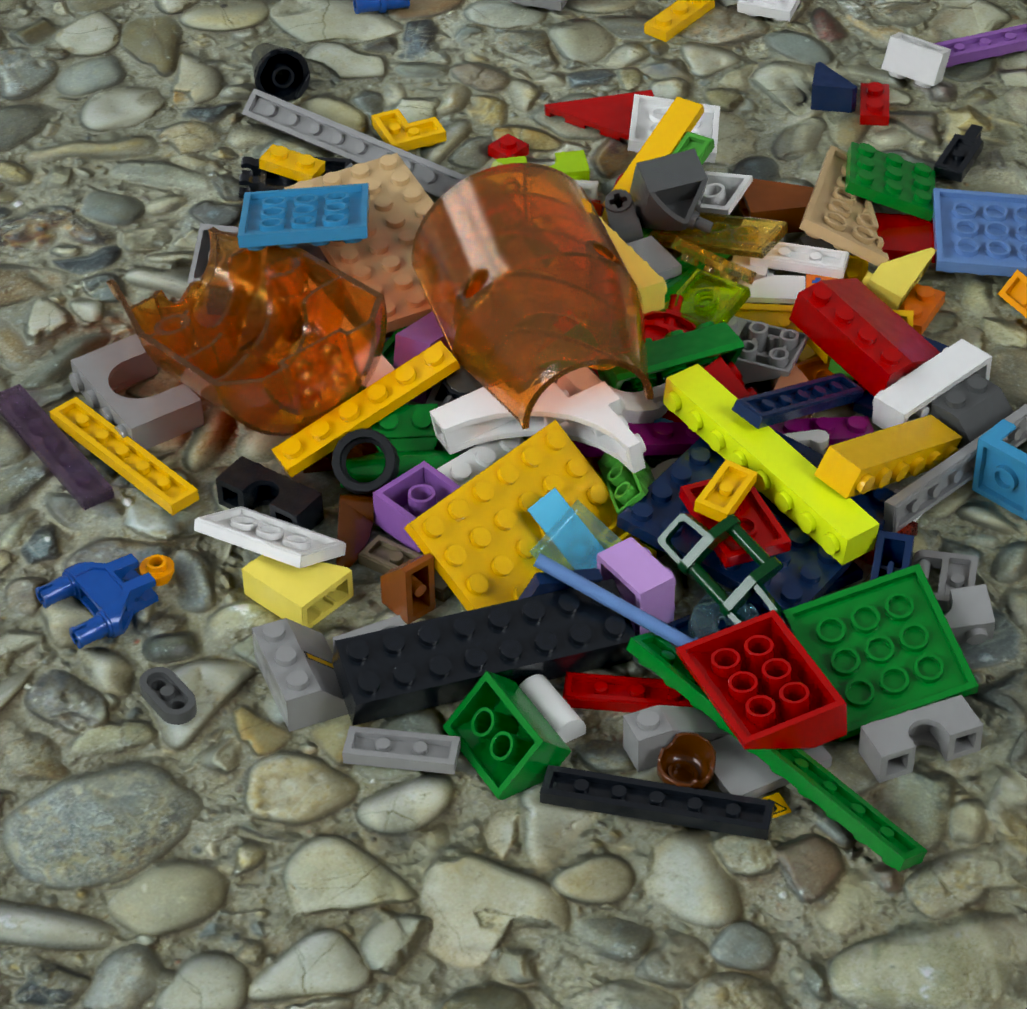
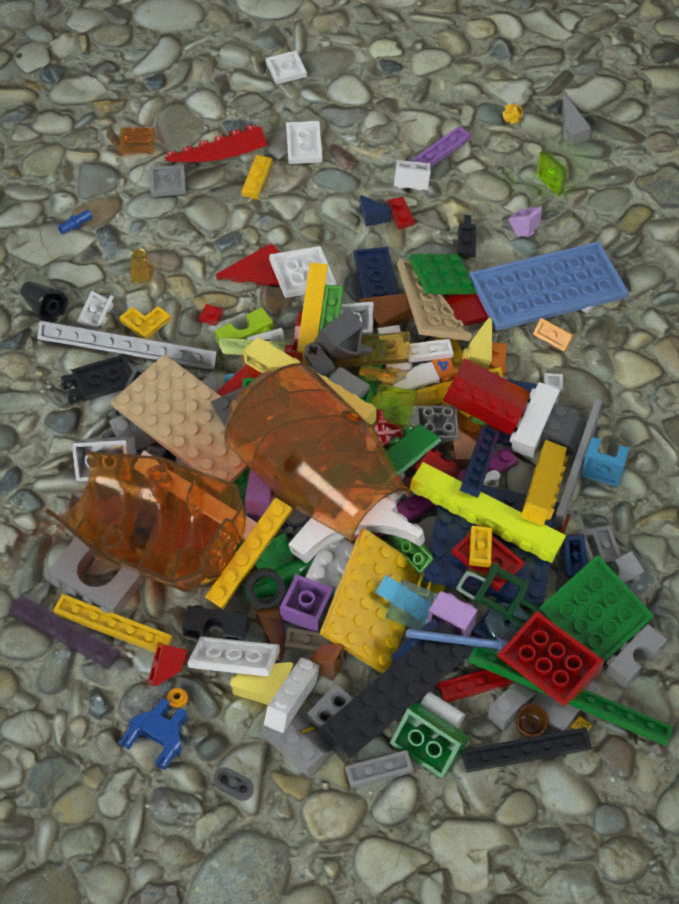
camera: 25 degrees left, 15 degrees up
dark azure plate [237,183,370,251] -> none
yellow plate [259,144,326,182] -> none
none -> white bracket [76,291,114,330]
none -> clear yellow piece [130,249,150,283]
none -> red slope [147,642,188,686]
none -> white brick [264,658,320,733]
none -> dark blue tile [353,247,398,298]
none -> white tile [544,373,563,393]

